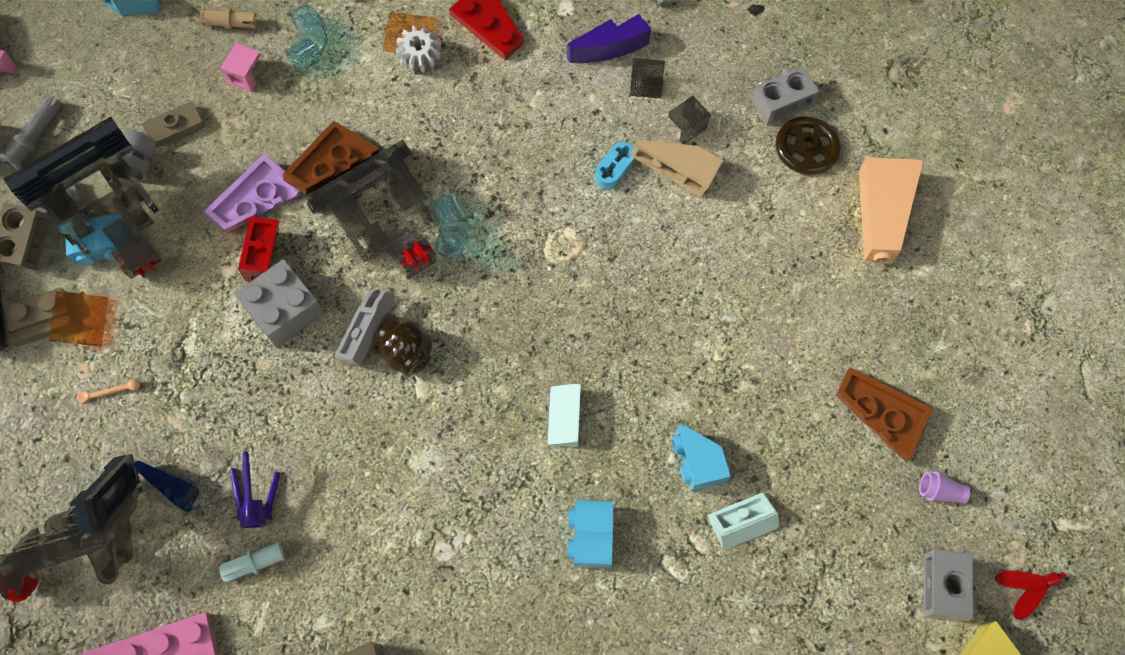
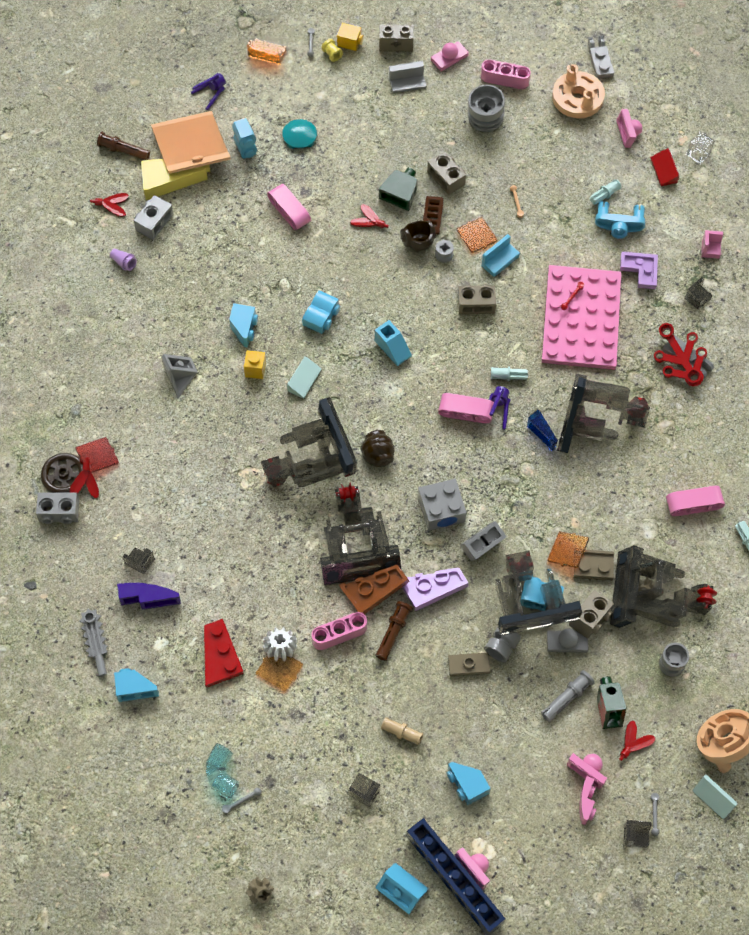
camera: 155 degrees left, 5 degrees down
light nougat hinge [77,379,140,404] -> none
bright pink panel [221,43,260,92] -> none
red hinge [238,216,280,282] -> none
clear light blue cylinder [284,4,328,73] -> none
light grey hinge [335,289,395,366] -> none
clear light blue cylinder [430,191,470,259] -> none
medium azure beam [595,142,635,190] -> none
tan slope [629,139,723,197] -> none
clear smoke panel [668,96,711,144] -> none
light aqua slope [708,492,779,550] -> none
dark orange wing [835,367,933,463] -> none
light nougat slope [859,158,922,264] -> none
none -> red piece [70,457,99,498]
none -> clear red piece [75,437,119,473]
none -> light grey slope [162,354,198,399]
none -> yellow brick [244,350,266,379]
none -> clear smoke container [261,397,357,488]
none -> bright pink beam [312,612,367,650]
none -> medium azure slope [374,320,412,366]
none -> reddish brown pin [375,601,413,661]
none -> bright pink beam [438,393,494,424]
none -> light grey brick [460,521,507,561]

